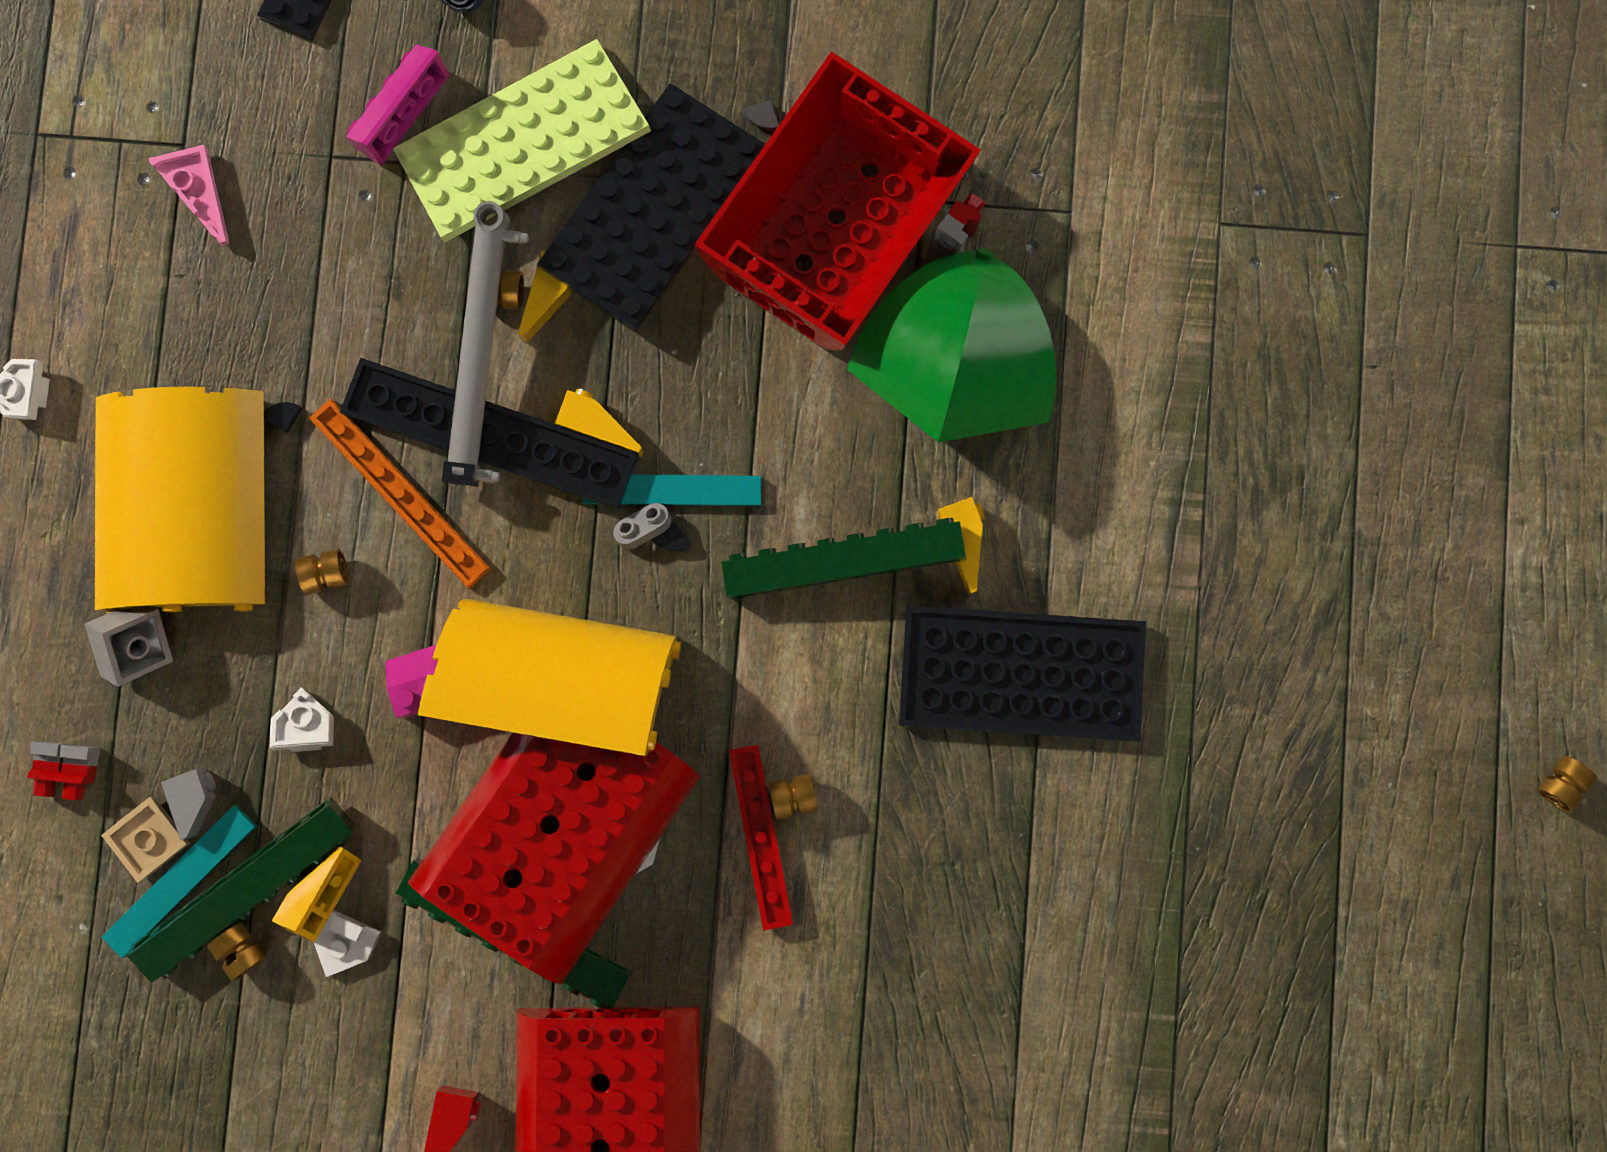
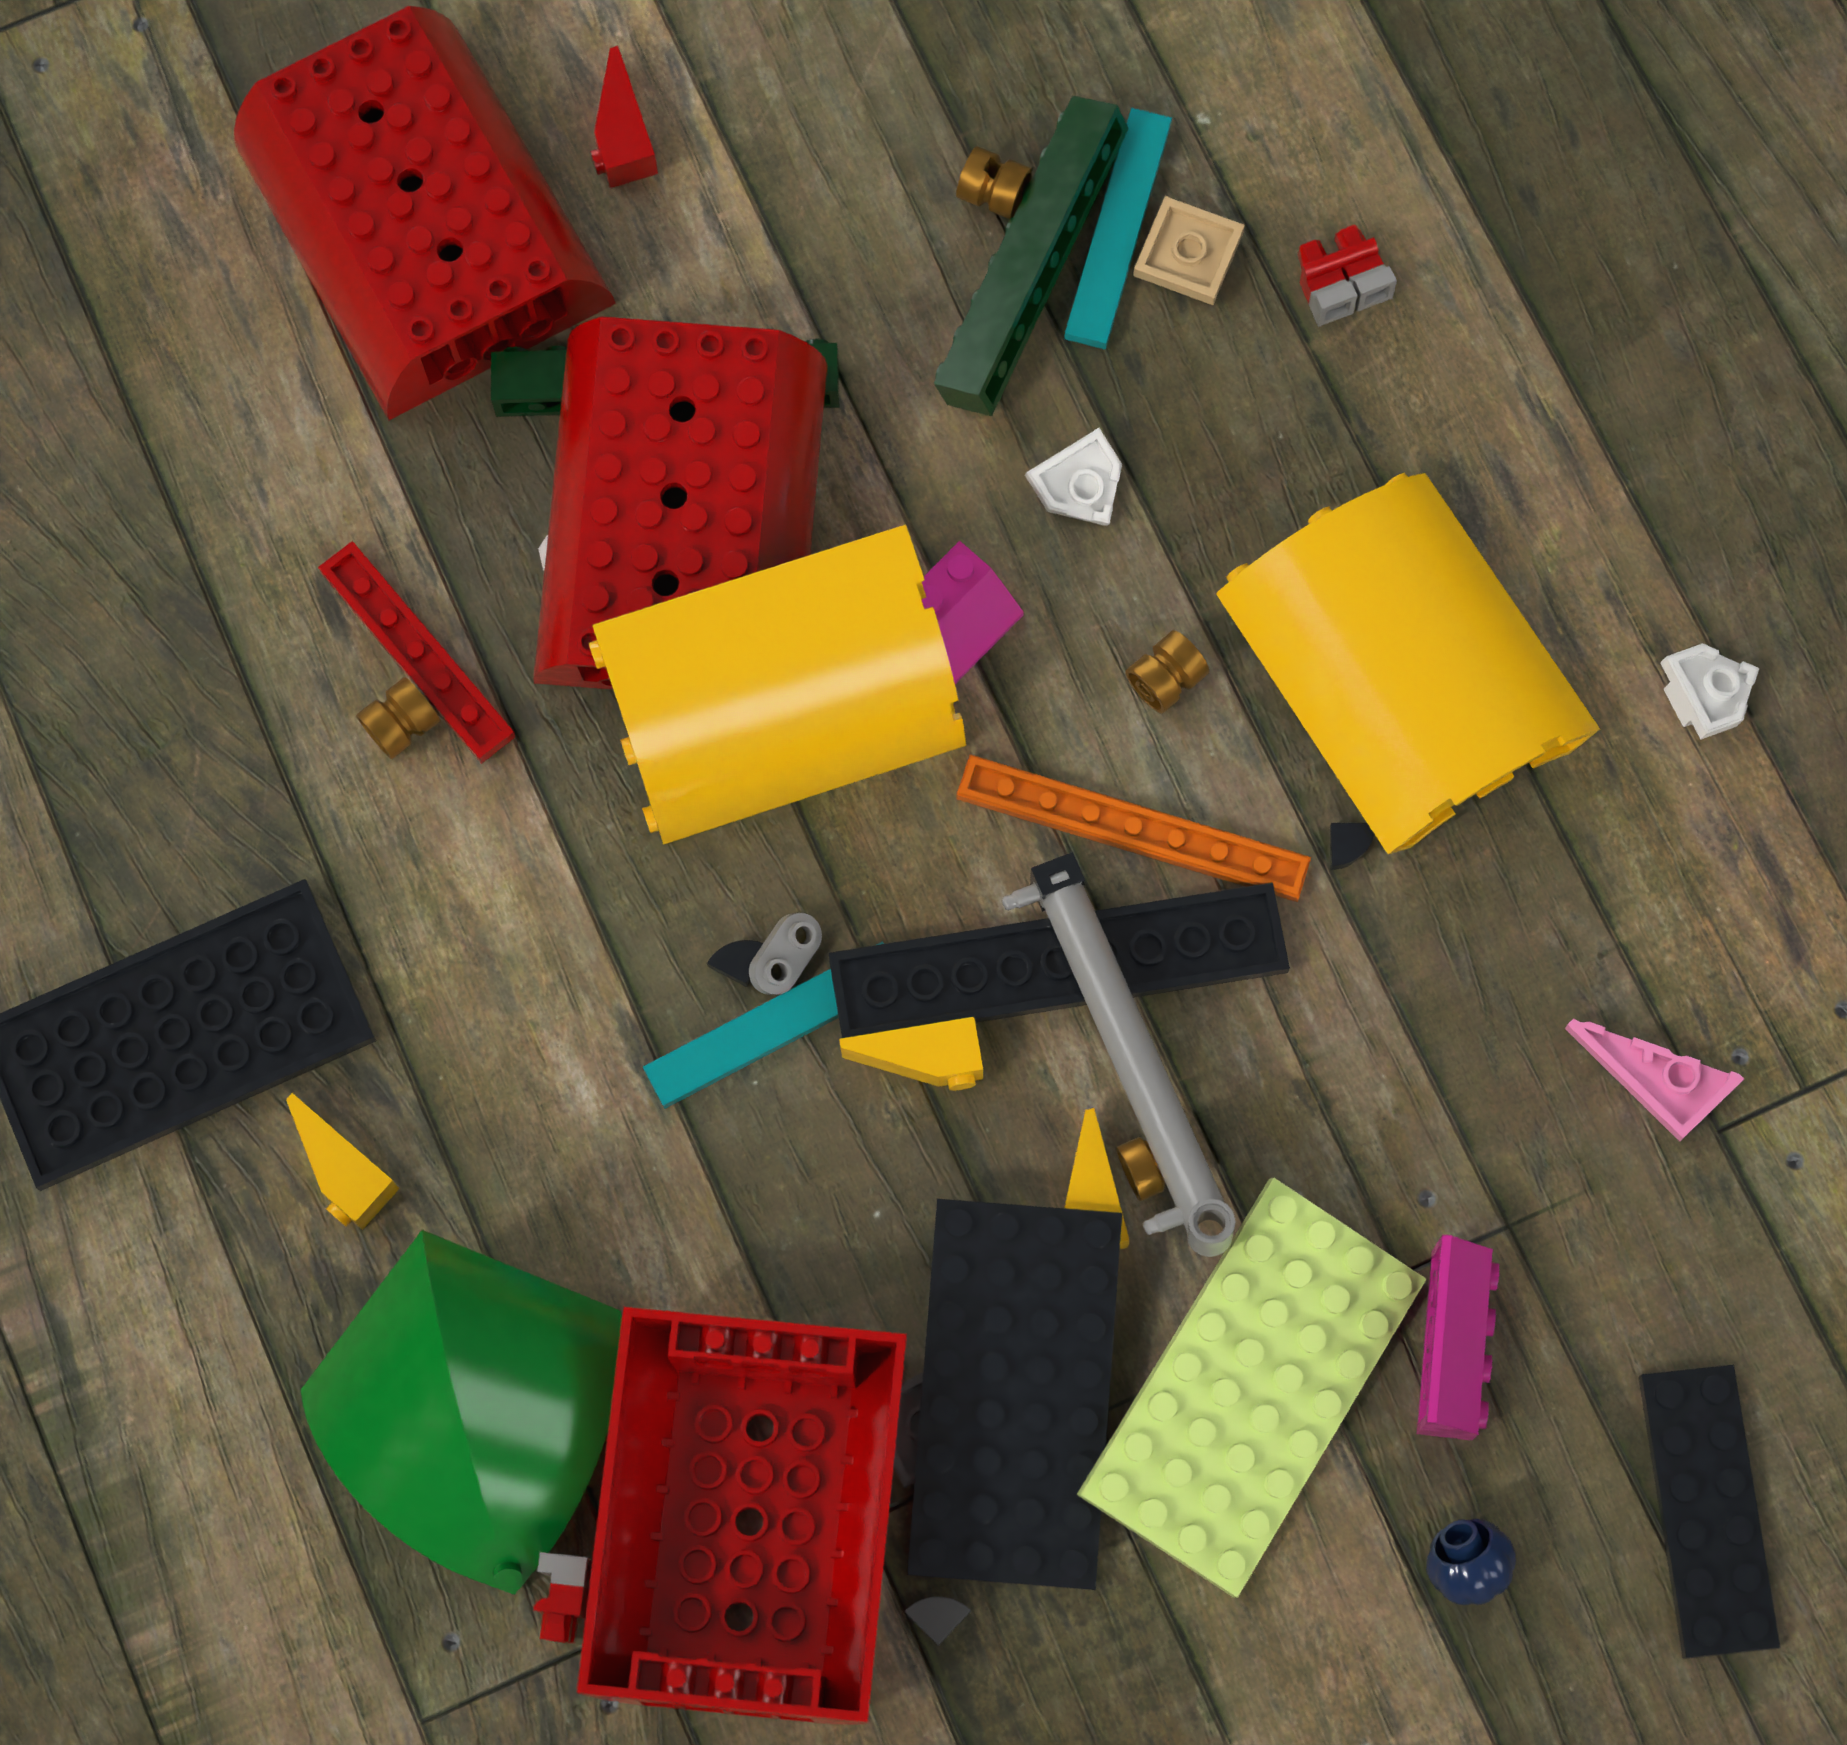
camera: 155 degrees right, 10 degrees down
light grey slope [84,607,173,687] -> none
light grey slope [161,769,216,840] -> none
yellow slope [272,846,362,943] -> none
white plate [314,910,382,977] -> none
dark green brick [721,518,967,599] -> none

